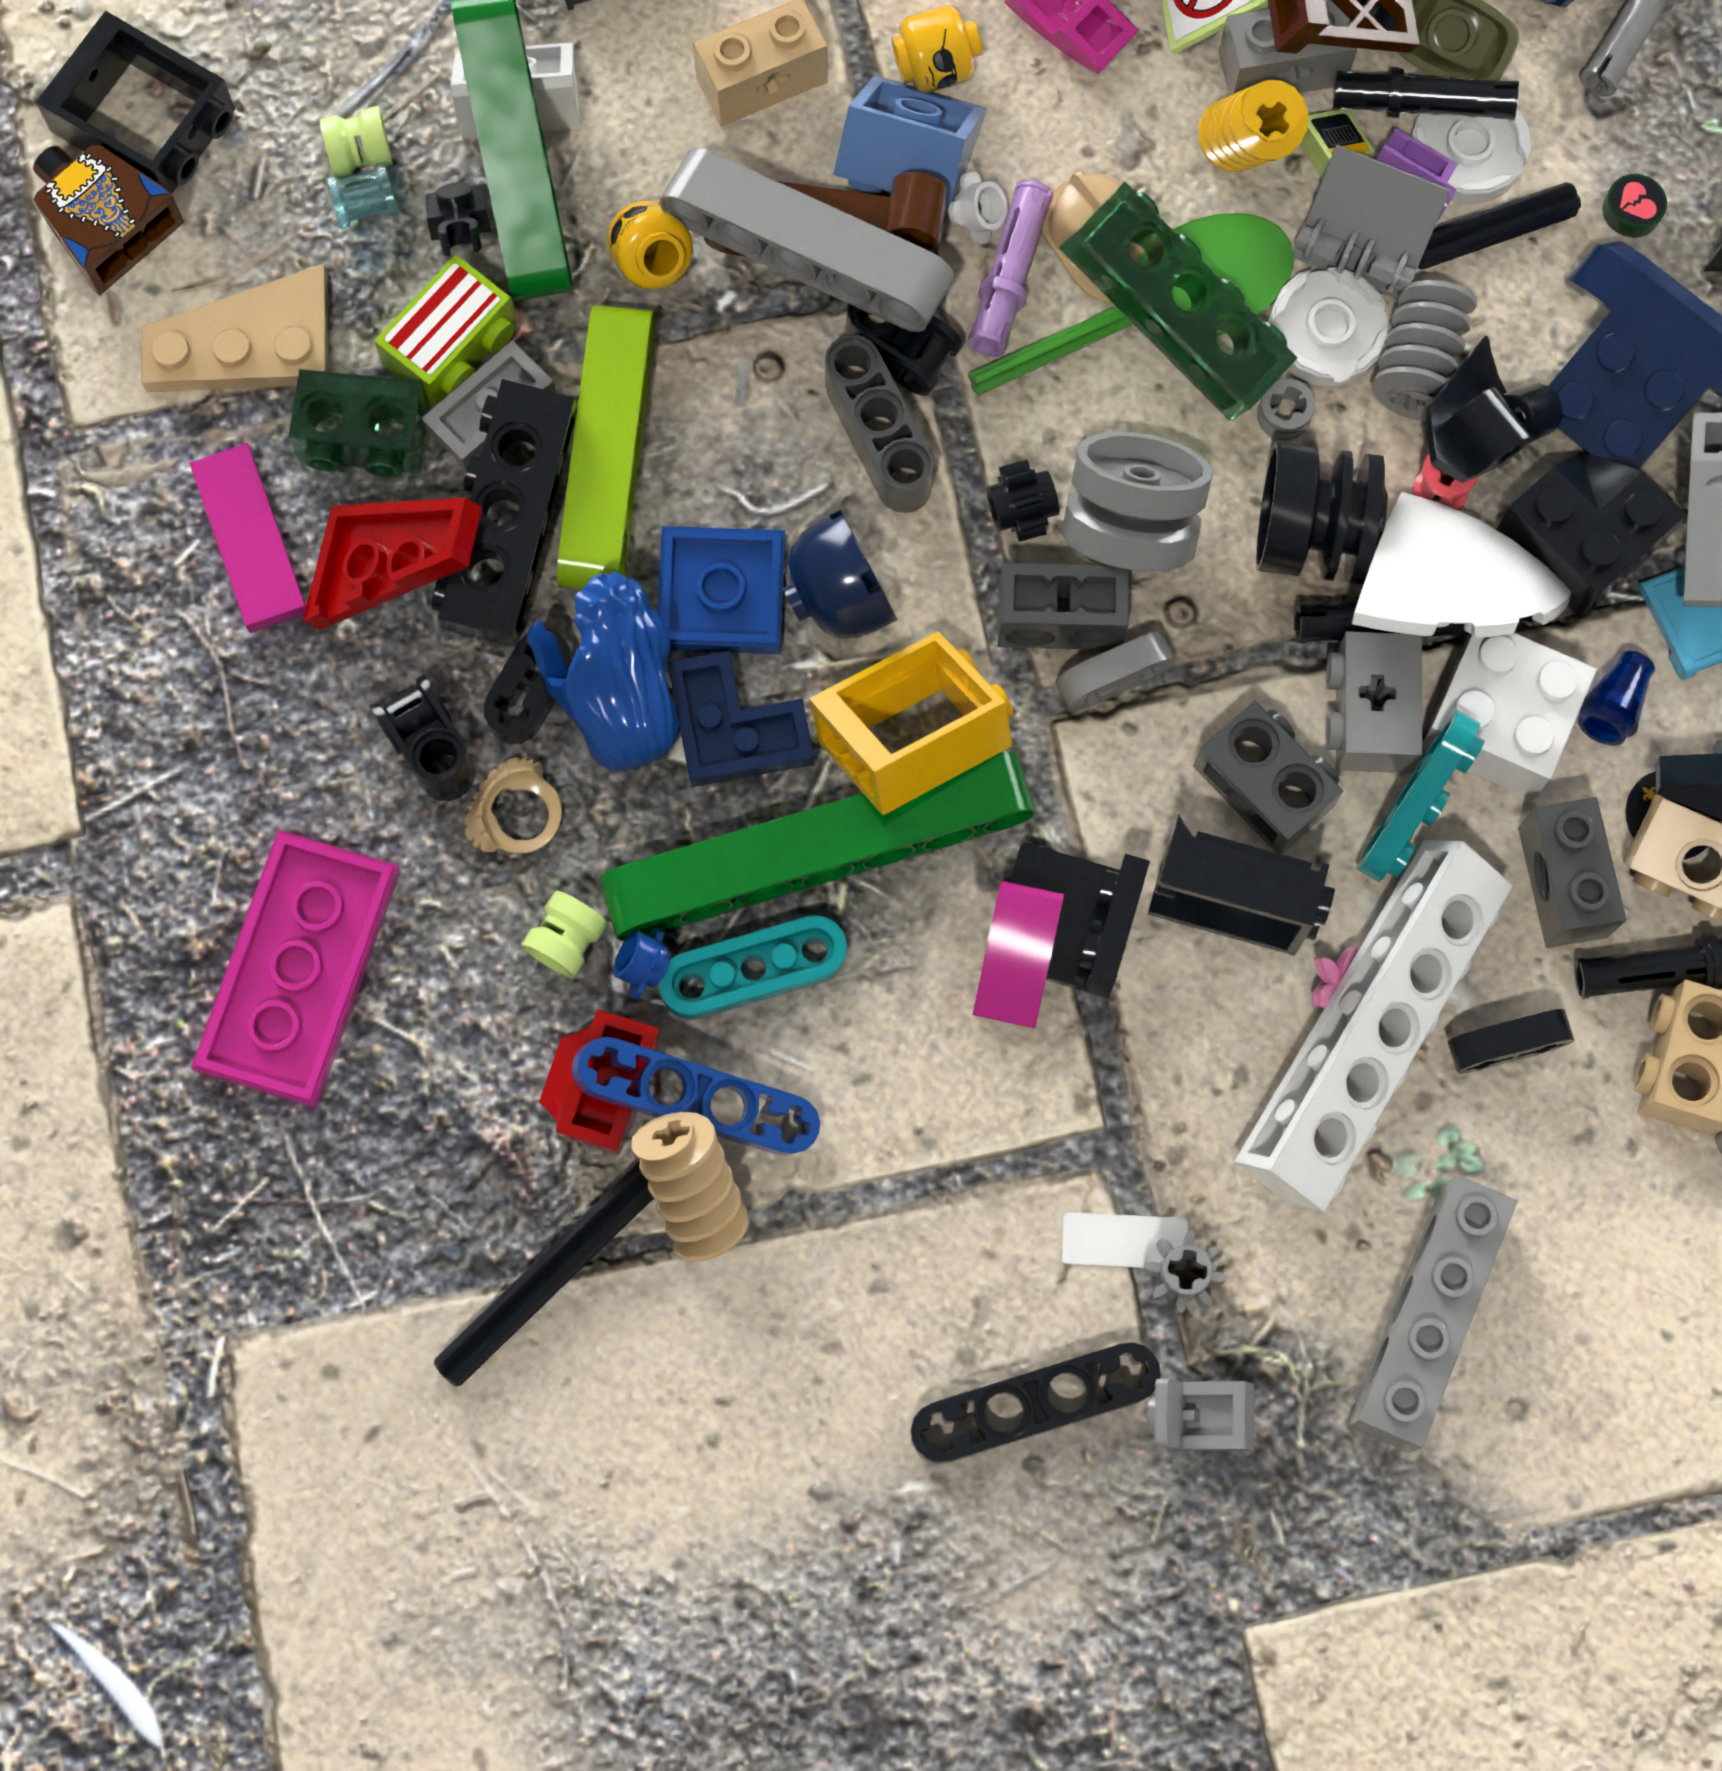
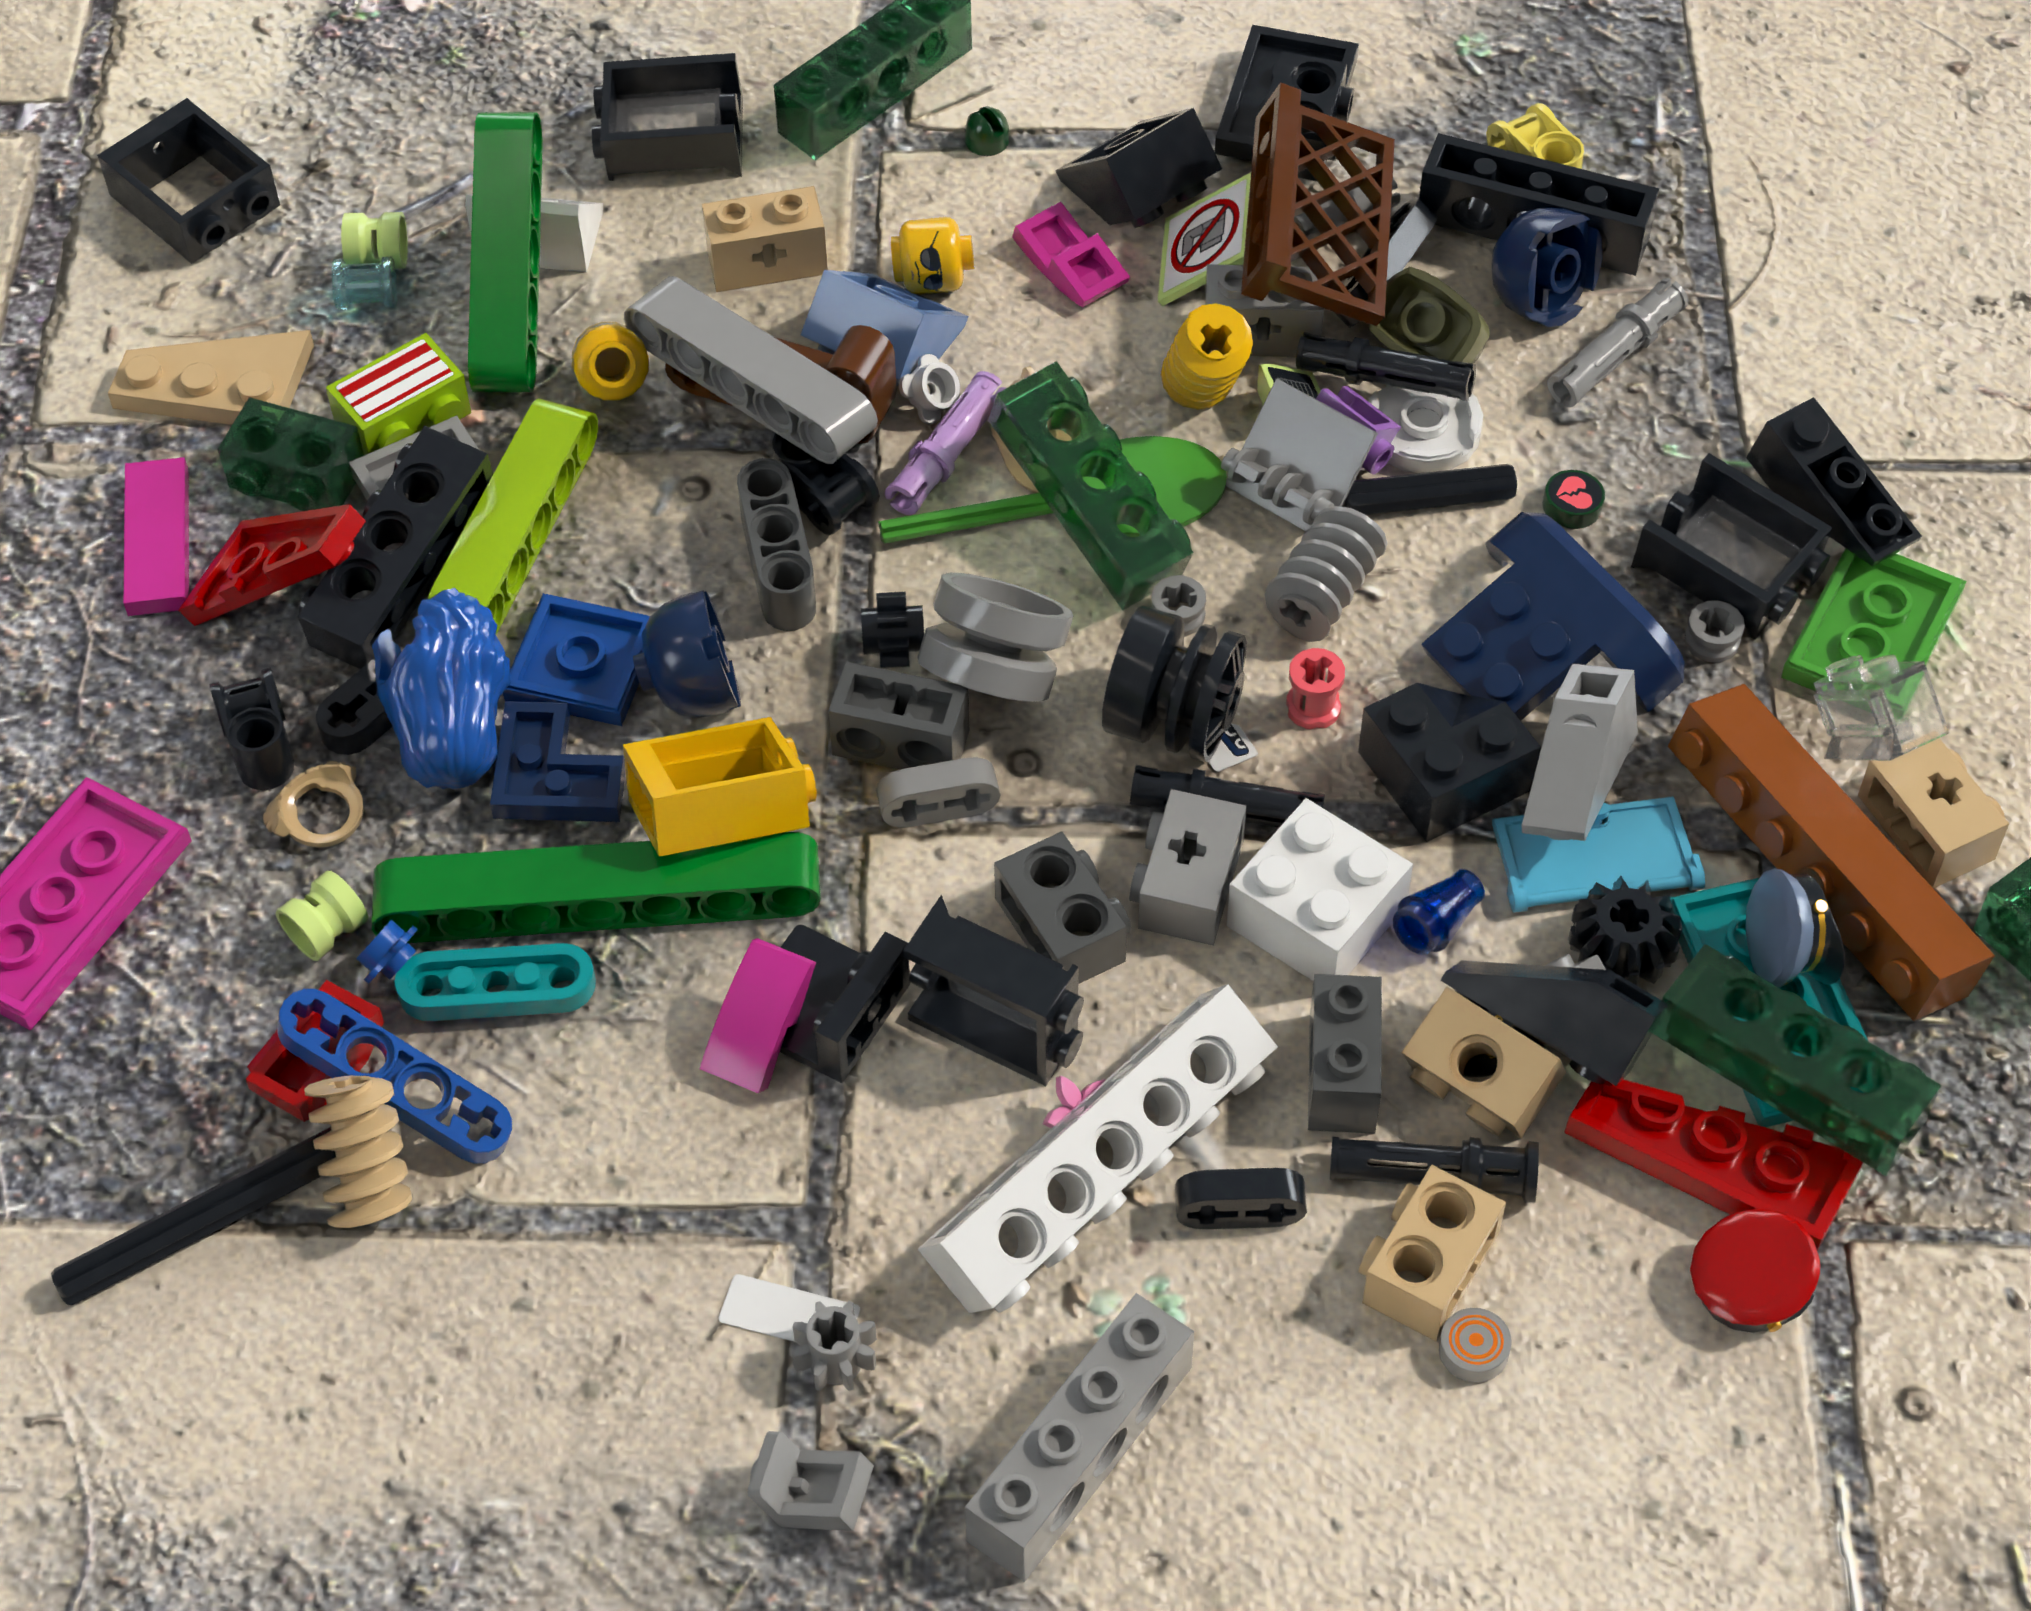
camera: 15 degrees right, 20 degrees down
torso [33,145,185,296] -> none
black plate [425,182,491,256] -> none
black beam [910,1342,1161,1464] -> none
white tile [1268,267,1390,387] -> none
white brick [1352,492,1571,637] -> none
teal plate [1356,710,1485,882] -> none
black panel [1426,336,1563,483] -> none

